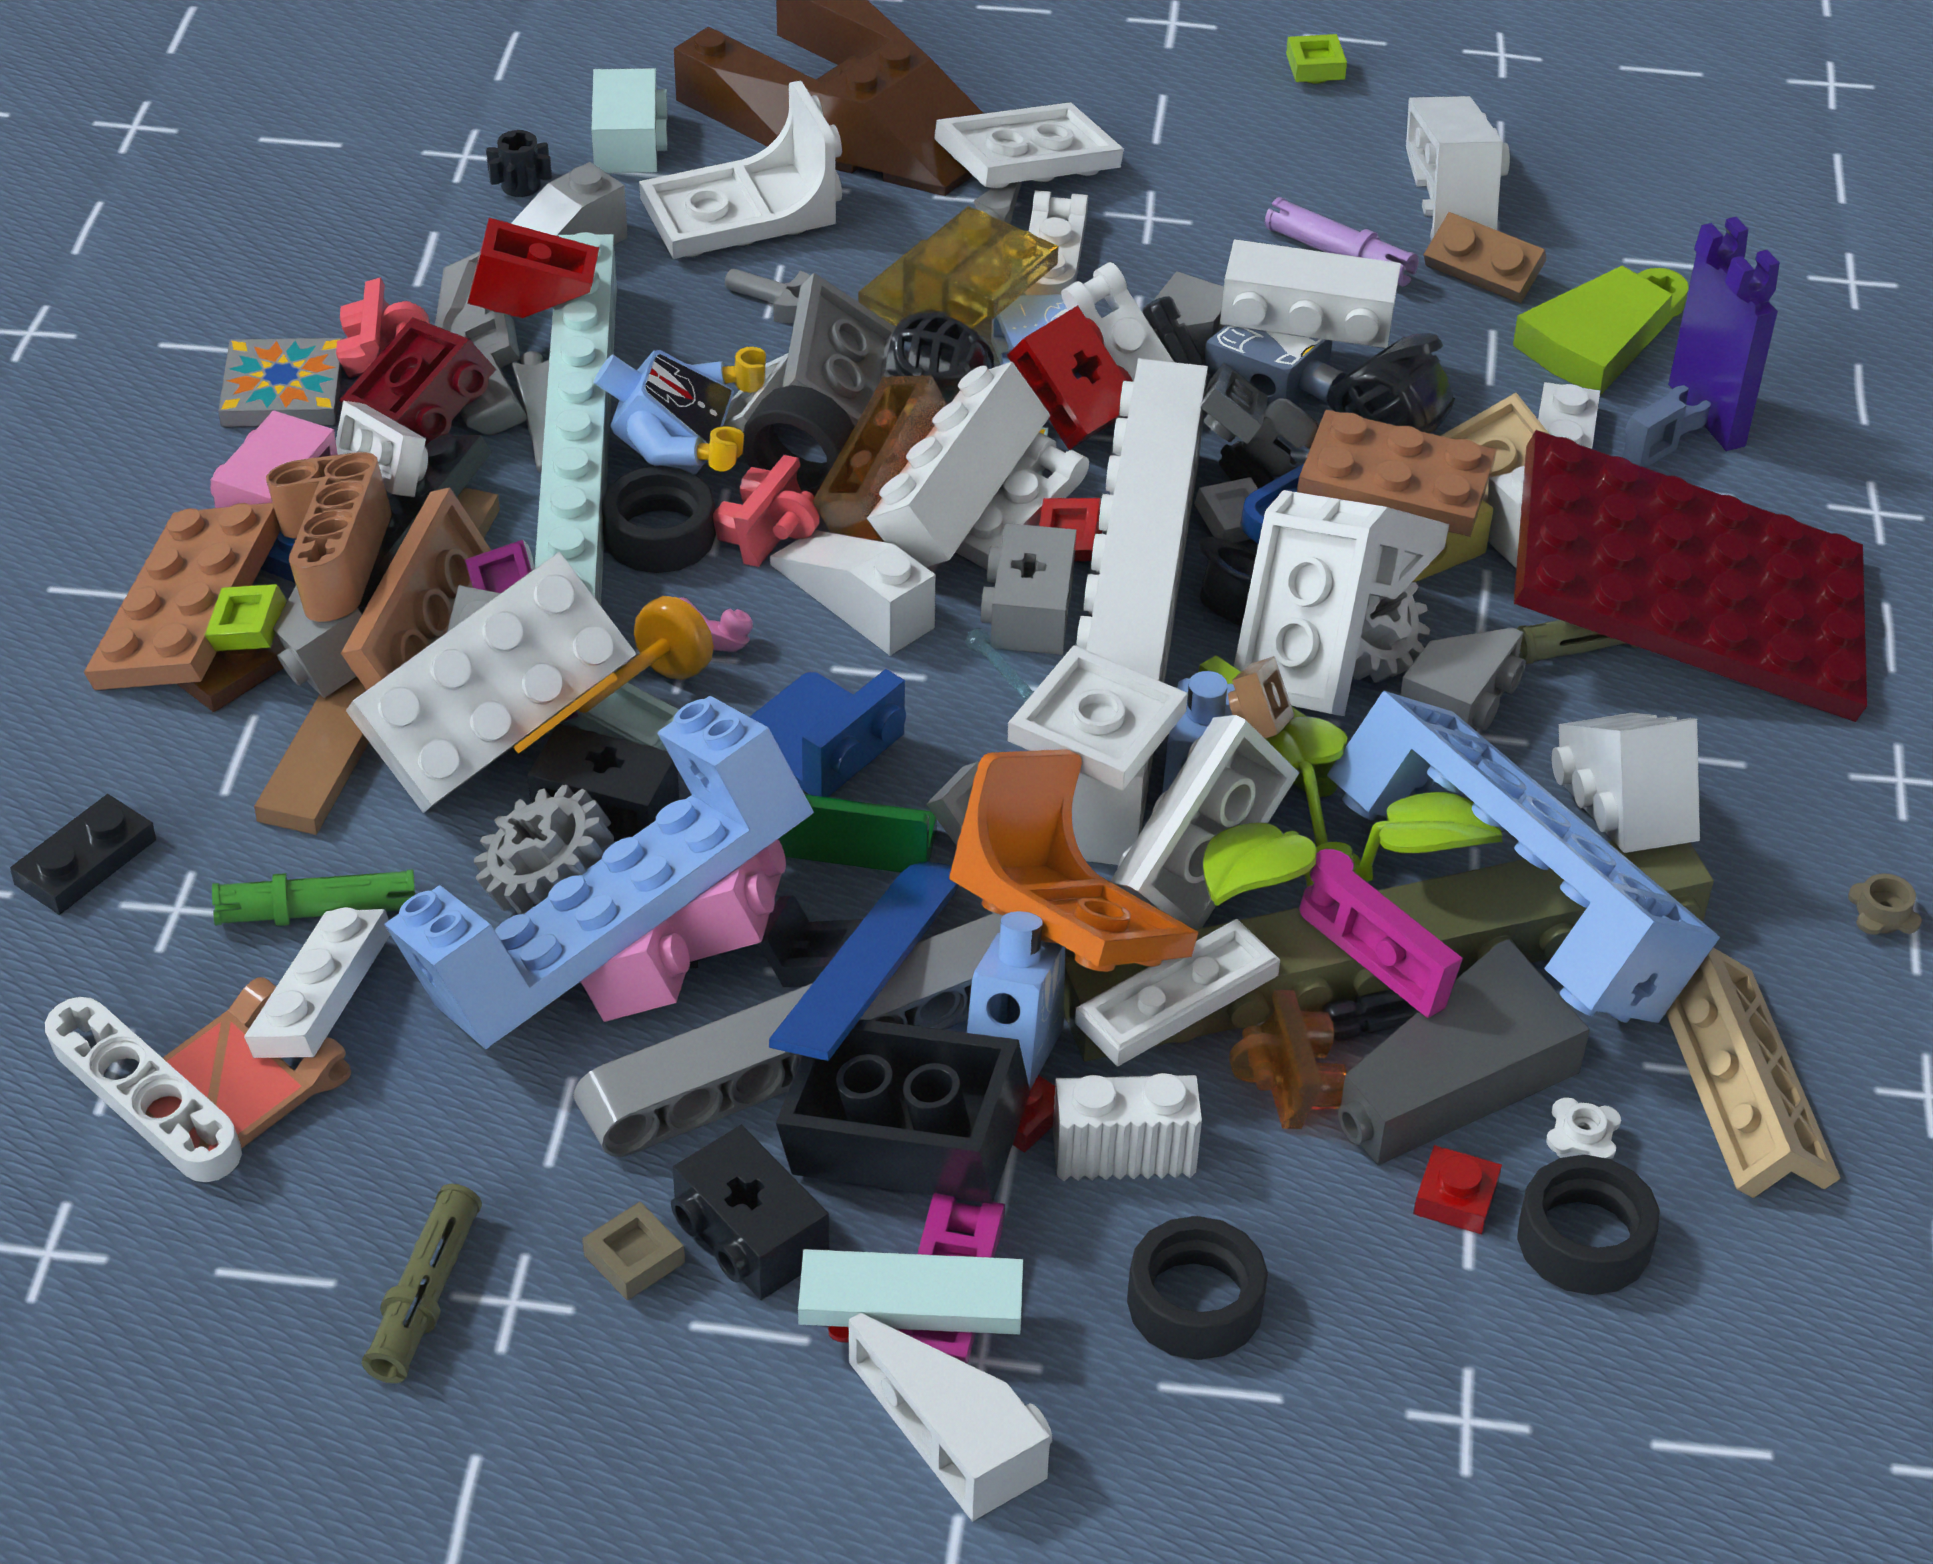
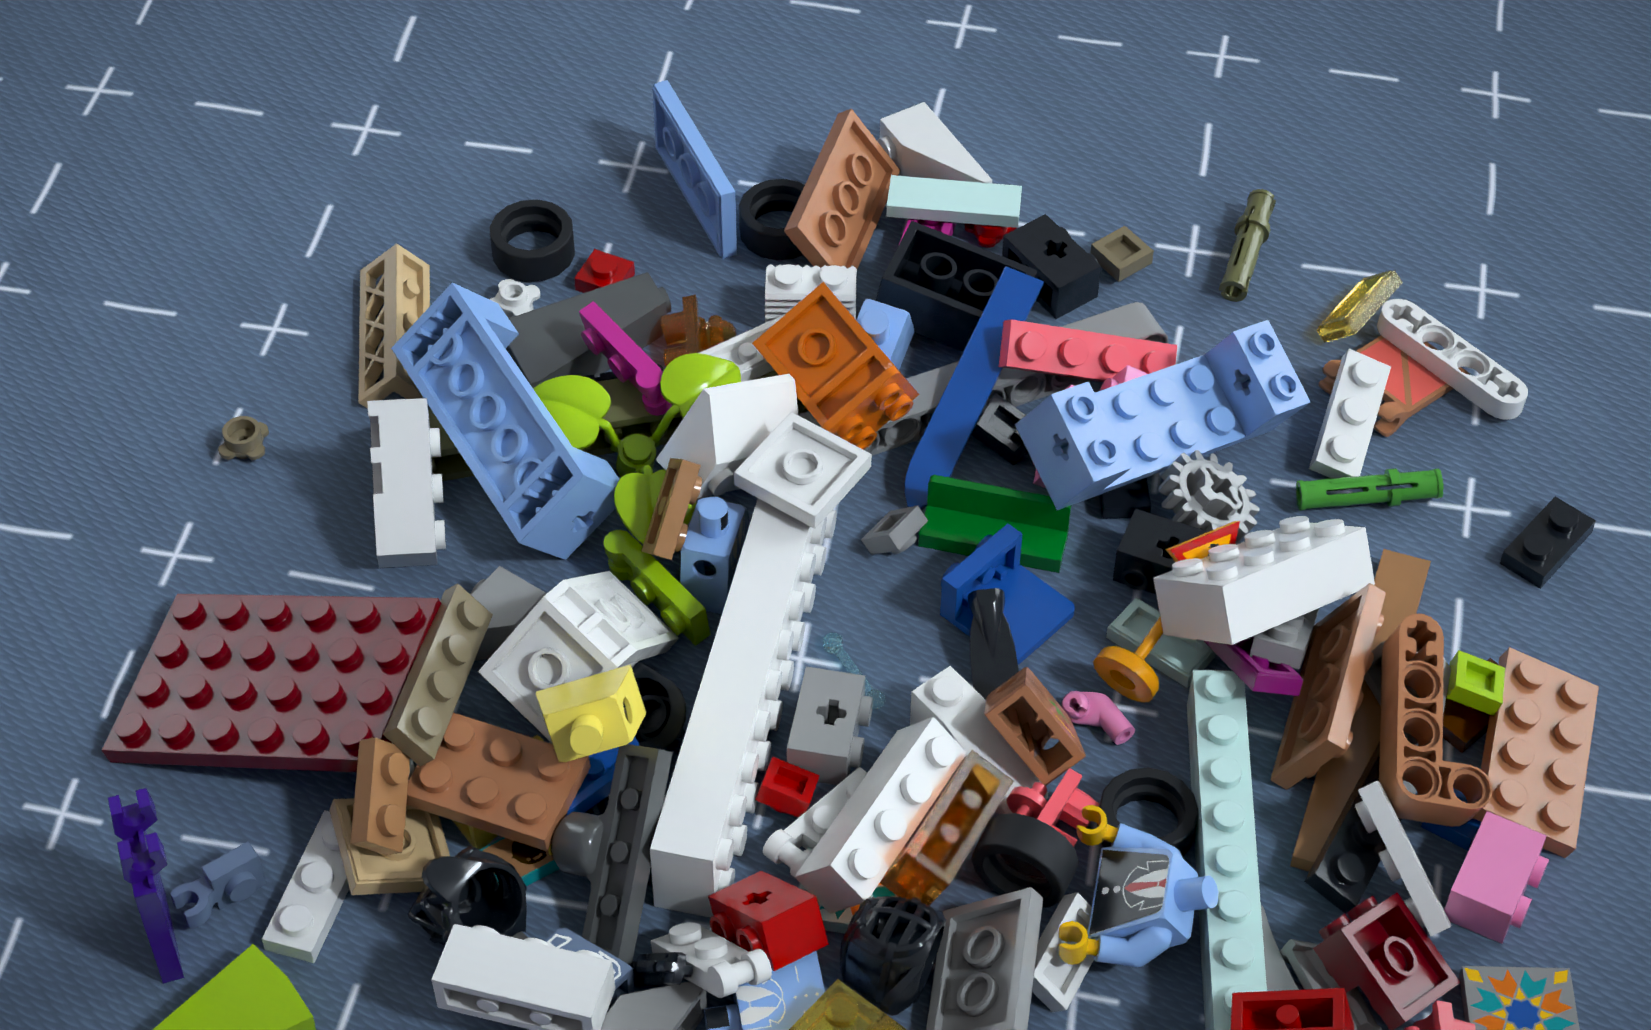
camera: 175 degrees left, 5 degrees up
none -> medium nougat plate [351,737,410,855]
none -> dark tan plate [383,583,493,767]
none -> light yellow torso [536,664,646,762]
none -> light blue tile [652,80,737,259]
none -> nougat plate [784,109,900,269]
none -> black piece [967,588,1019,700]
none -> nougat torso [984,667,1086,786]
none -> coral plate [999,319,1177,382]
none -> clear yellow tile [1316,270,1403,343]

